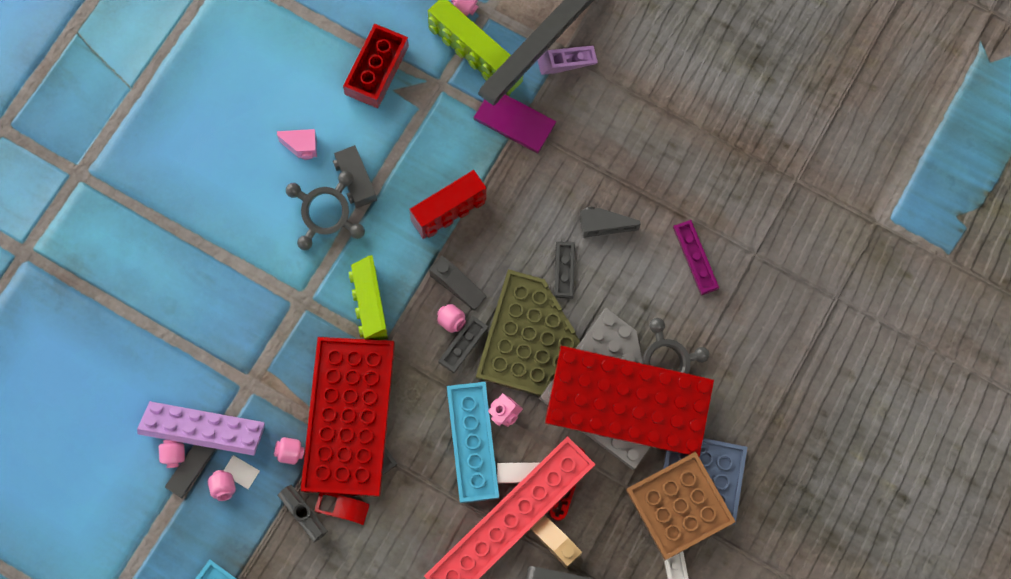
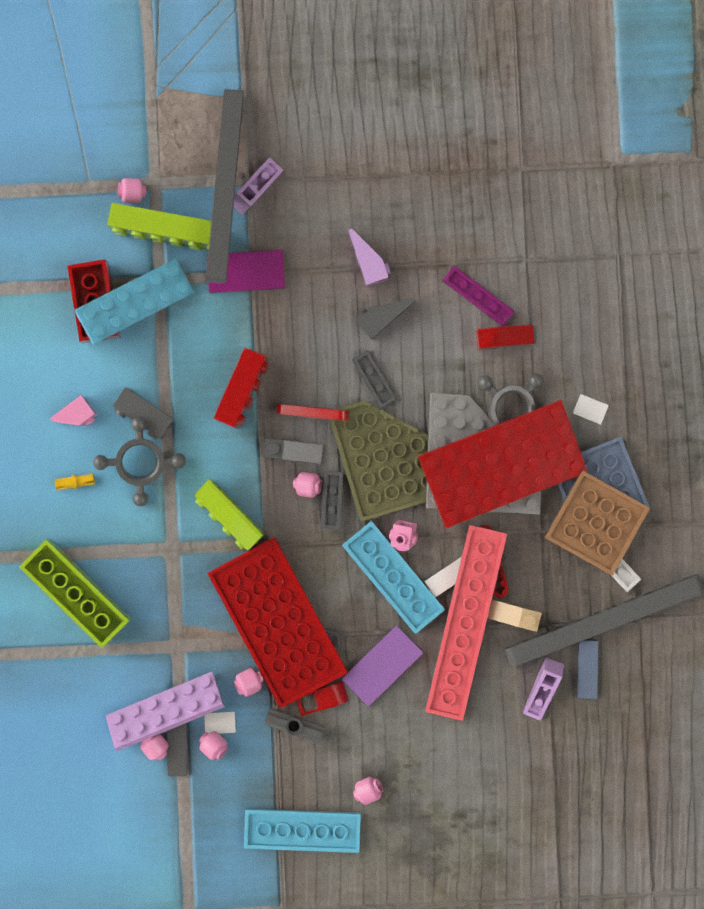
camera: 30 degrees left, 15 degrees up
none -> lime brick [19,539,132,648]
none -> yellow pin [55,473,95,491]
none -> medium azure plate [74,259,194,345]
none -> beam [277,404,350,421]
none -> medium lavender tile [342,625,423,707]
none -> lavender slope [349,229,391,287]
none -> red slope [475,325,535,350]
none -> white sticker [573,394,609,425]

